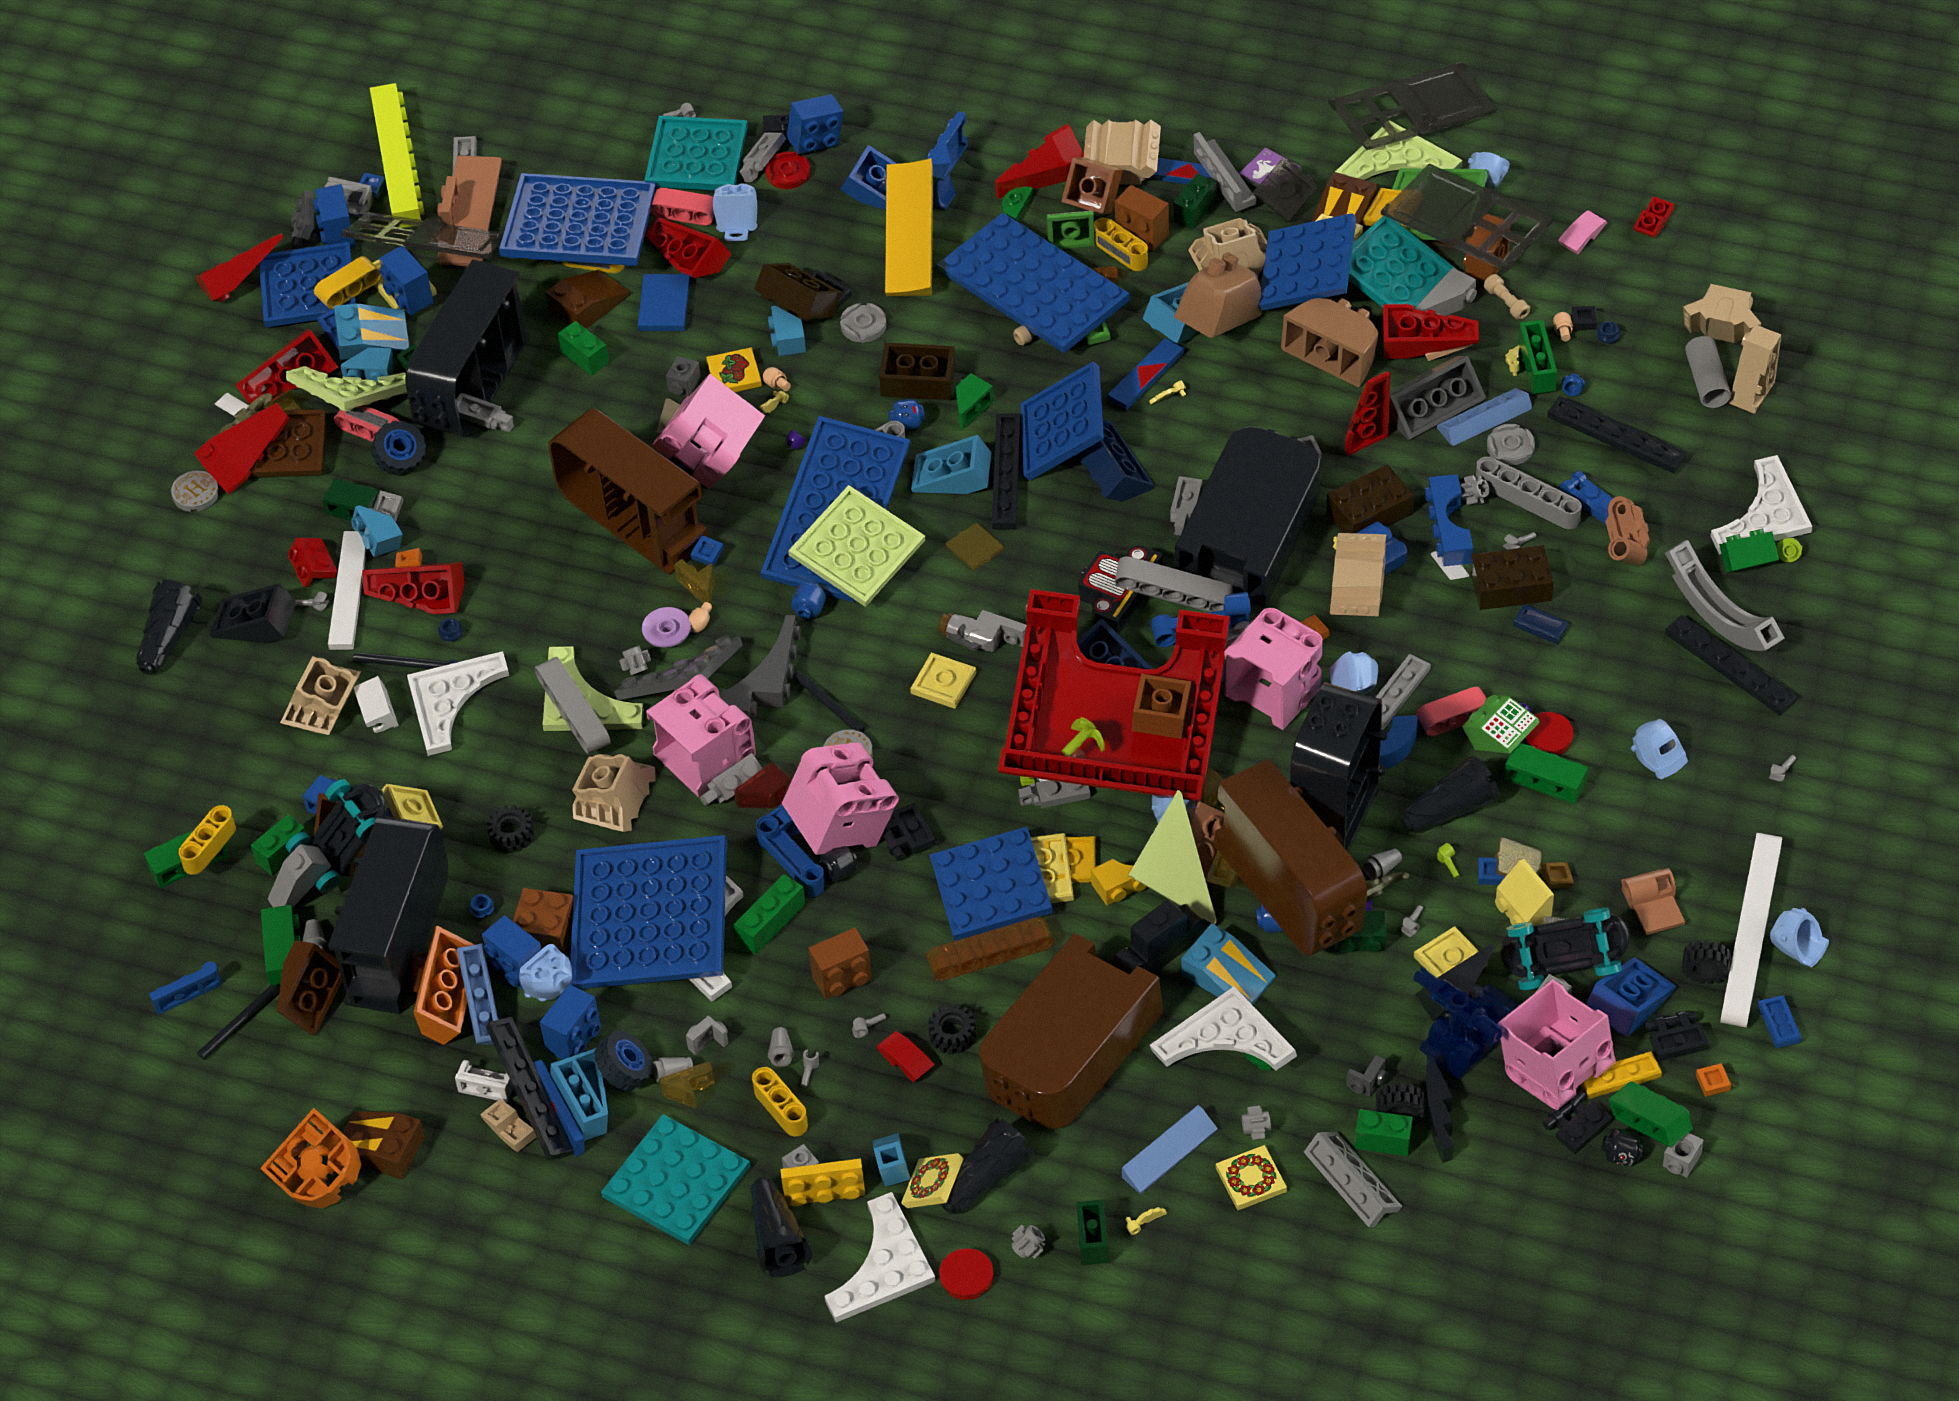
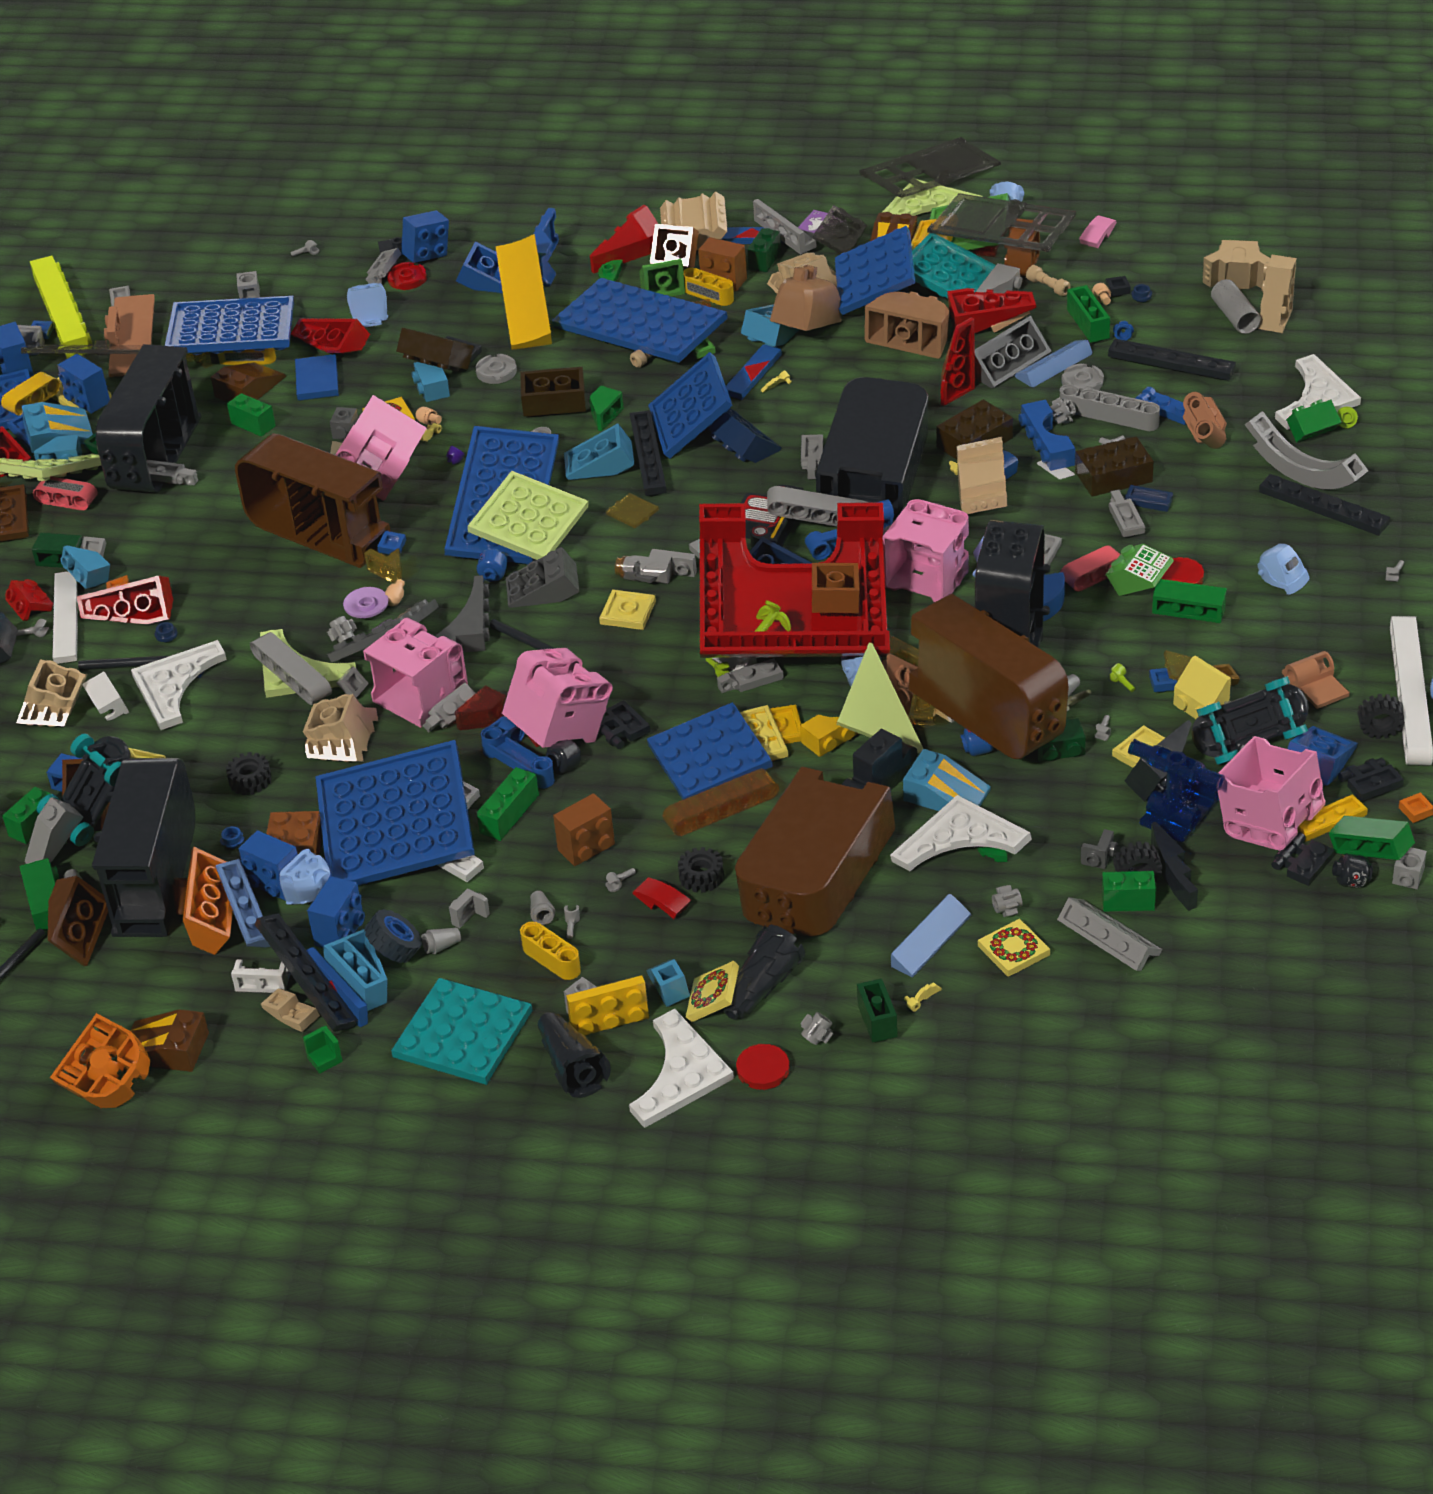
camera: 10 degrees left, 10 degrees down
black wheel [371,420,426,476] -> none
teal plate [644,116,748,190] -> none
coral beam [650,188,714,226] -> none
clear yellow slope [659,1061,715,1108] -> none
blue head [888,399,924,431] -> none
black cone [1400,755,1500,833] -> none
light yellow piece [1505,345,1520,376] -> none
red slope [1633,196,1675,238] -> none
none -> light grey brick [237,271,260,299]
none -> green panel [303,1025,343,1073]
none -> light grey plate [337,666,369,697]
none -> dark grey slope [506,547,579,608]
none -> light grey hinge [1109,490,1145,537]

